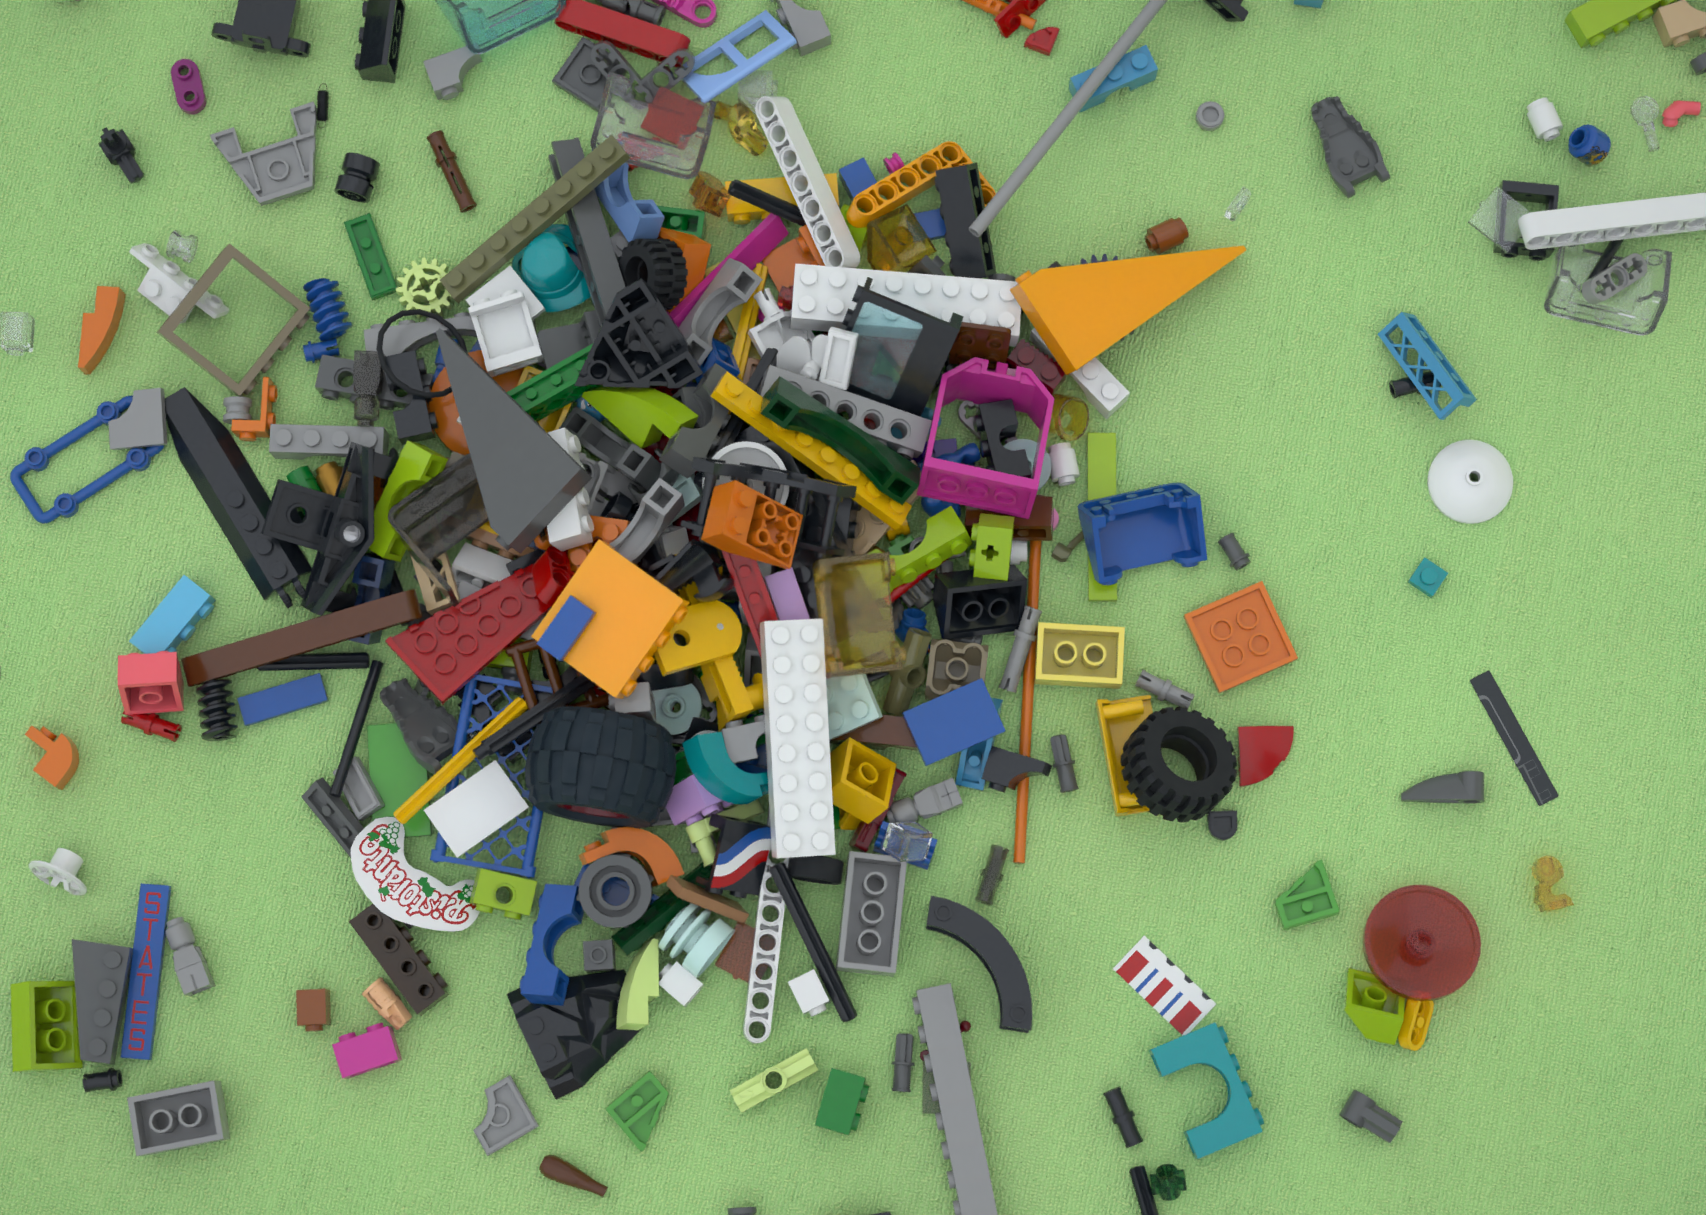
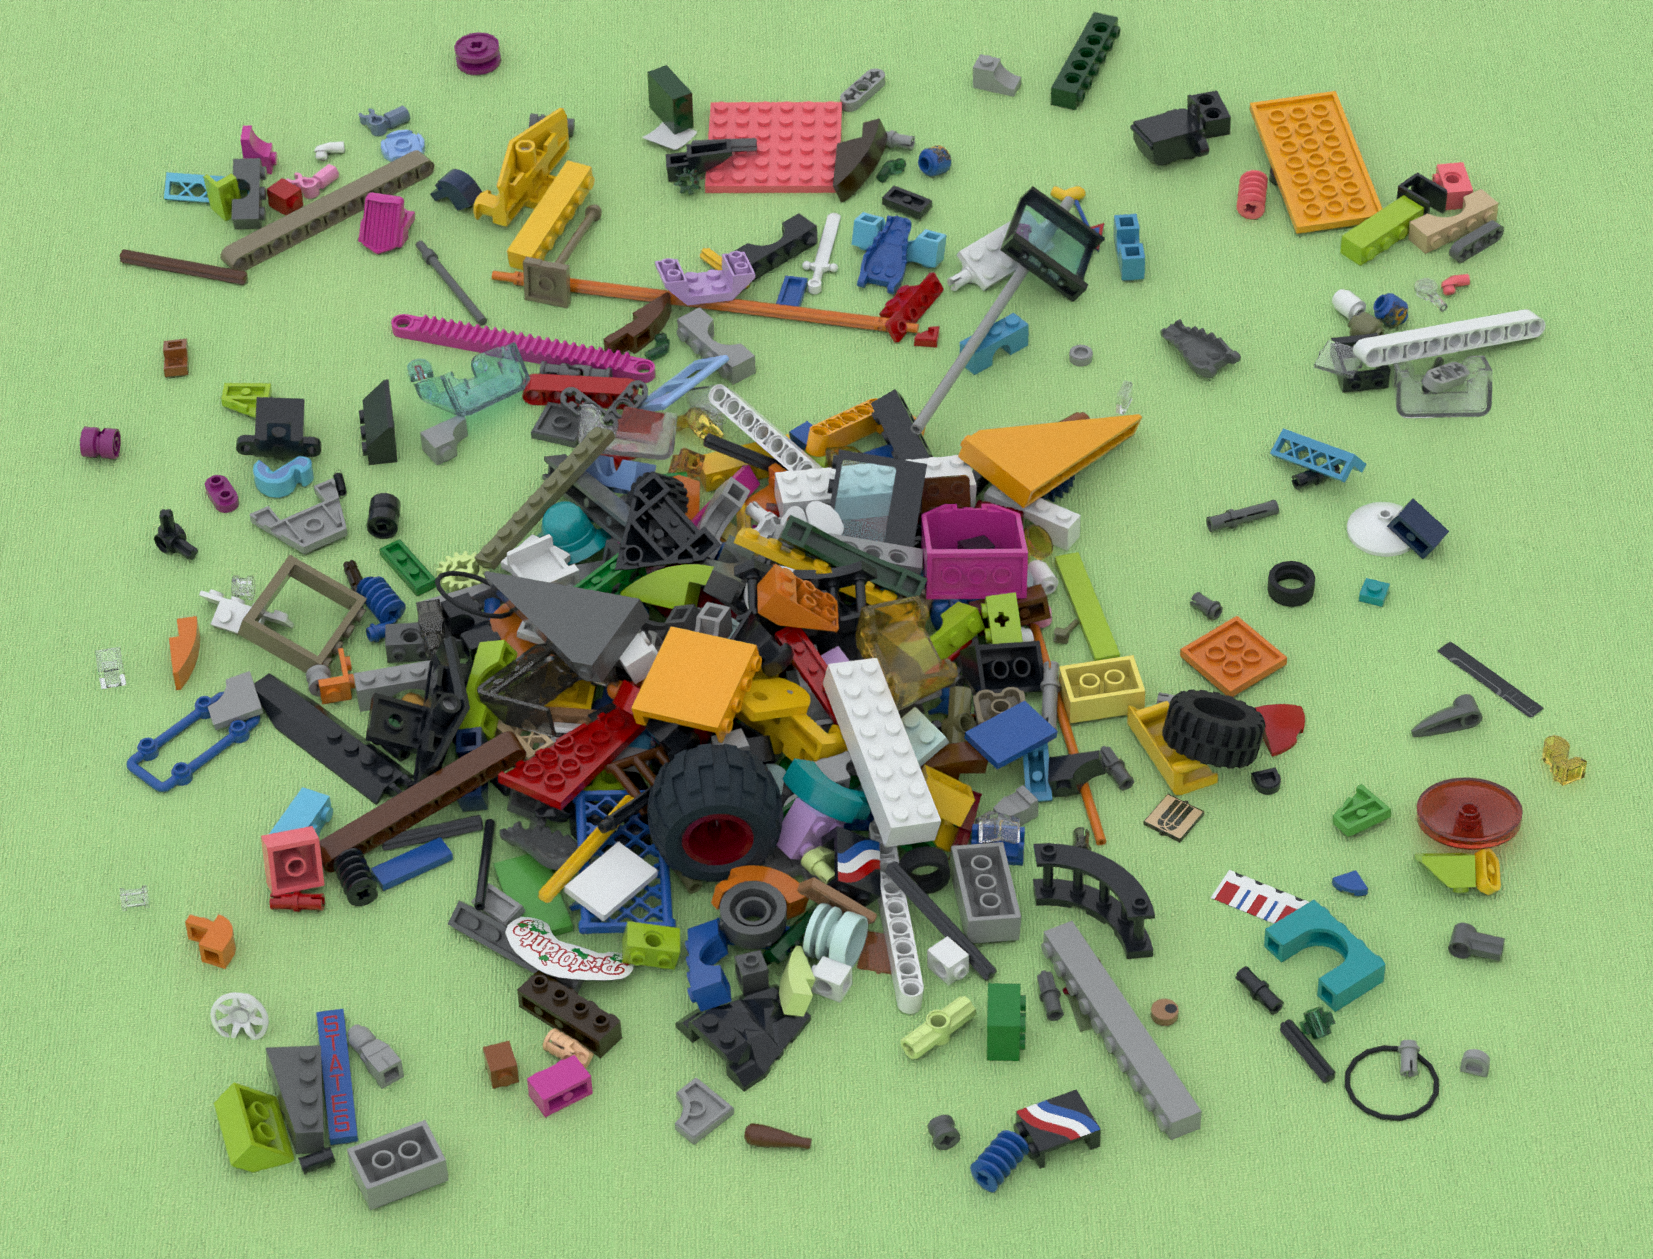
camera: 15 degrees left, 35 degrees down
reddish brown pin [426,130,477,213] -> none
blue tile [537,595,596,661] -> none
bright green wing [605,1070,669,1152] -> none
white tile [819,327,859,390] -> none
blue windscreen [1077,483,1207,585] -> none
none -> medium azure animal [253,456,314,498]
none -> dark brown axle [343,560,363,593]
none -> piece [1143,794,1204,843]
none -> medium nougat tile [1151,999,1178,1026]
none -> dark grey pin [1206,500,1279,532]
none -> black tyre [1267,561,1315,607]
none -> blue tile [1332,870,1368,896]
none -> olive head [1348,312,1384,336]
none -> dark blue brick [1387,498,1449,559]

